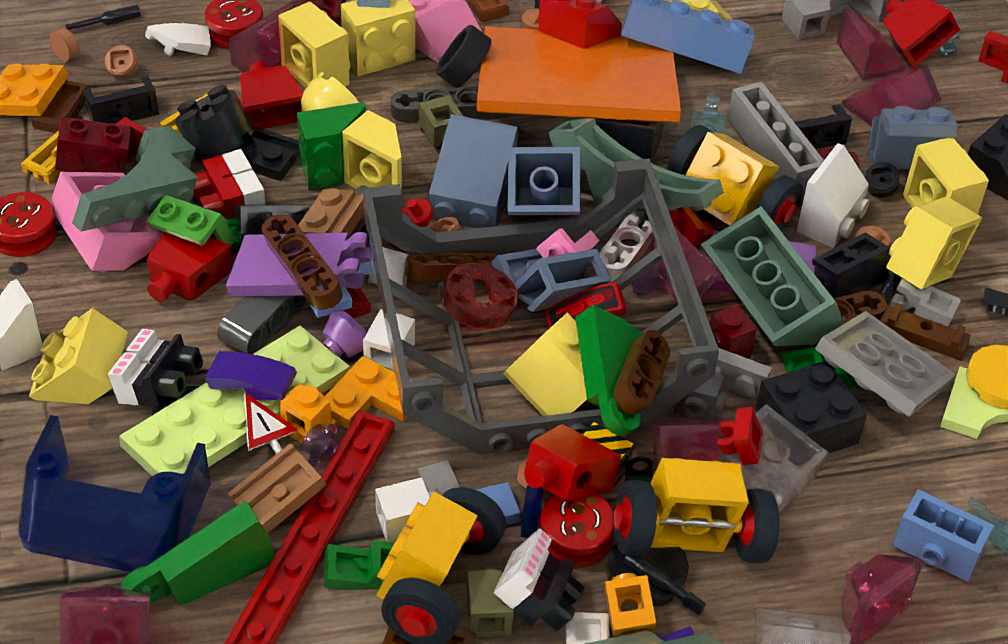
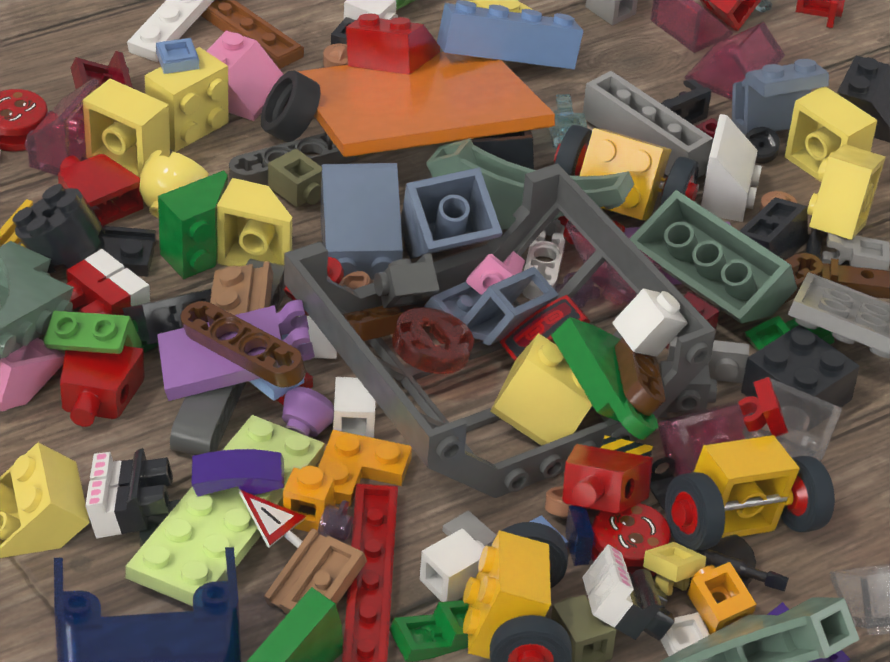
camera: 20 degrees left, 5 degrees down
none -> dark grey brick [374,253,440,308]
none -> white brick [612,288,688,357]
none -> light yellow tile [643,542,706,596]

